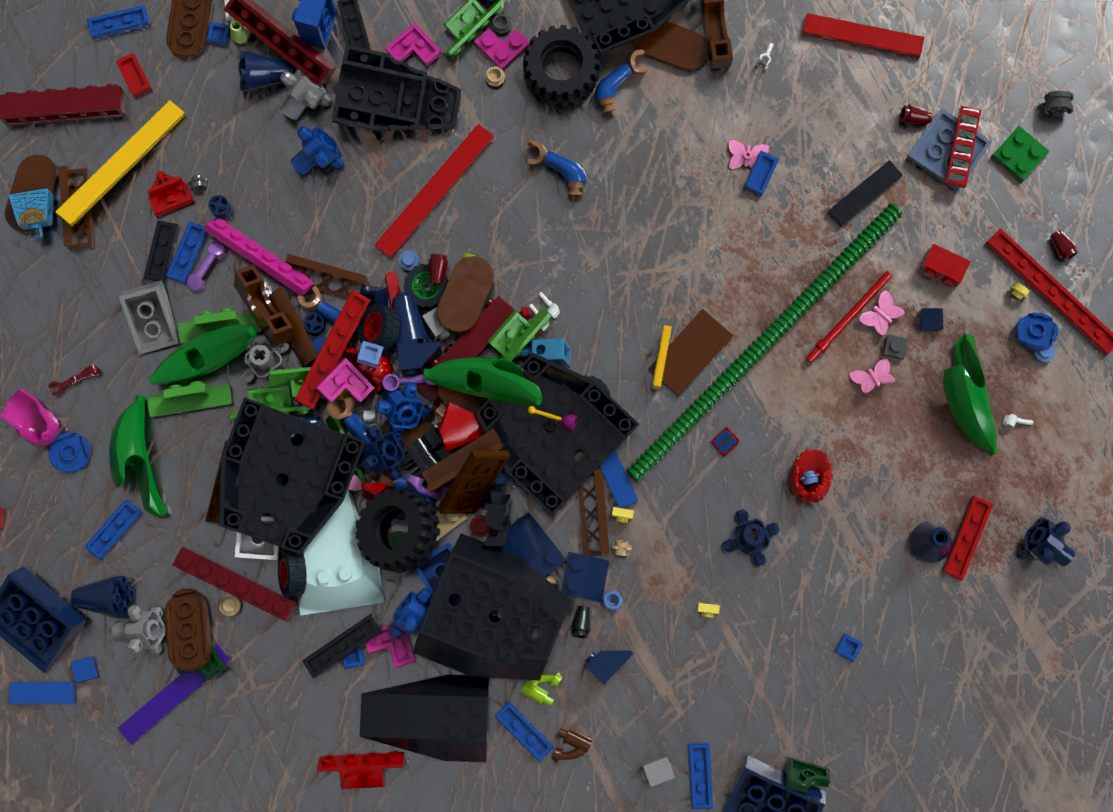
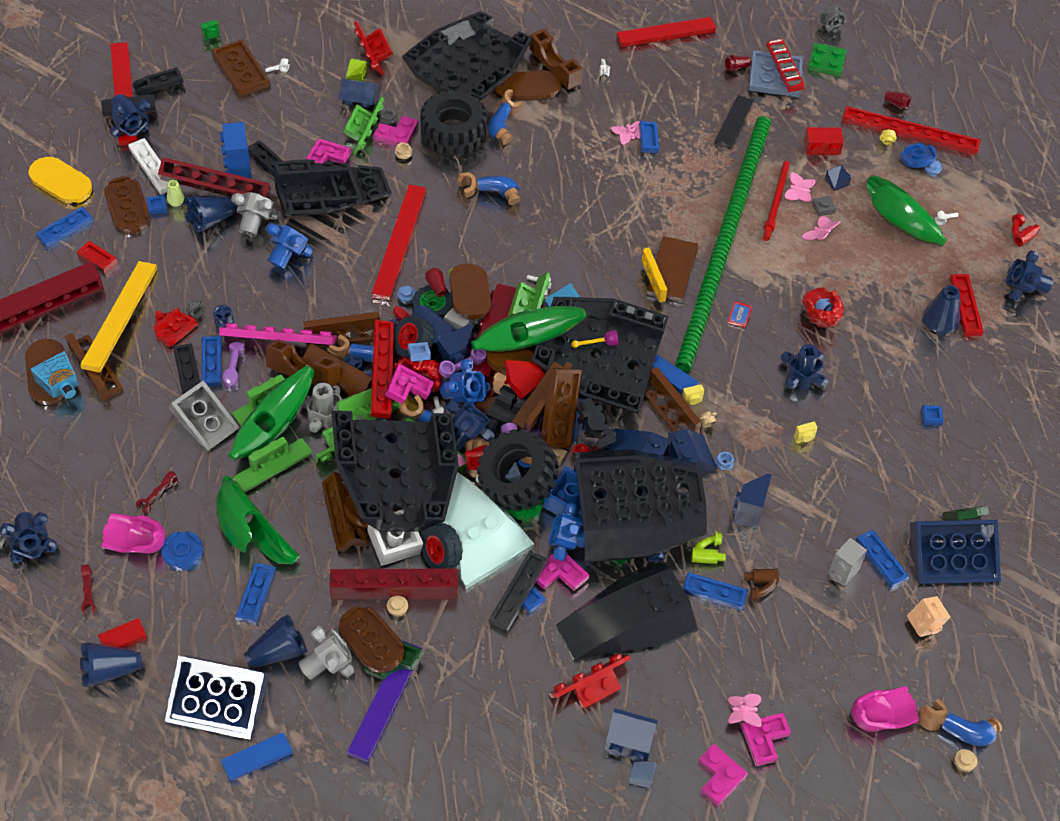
camera: 30 degrees left, 25 degrees down
blue tile [71,656,98,683] -> none
pearl dark grey cone [570,606,590,638] -> none
none -> red plant [1012,213,1040,247]

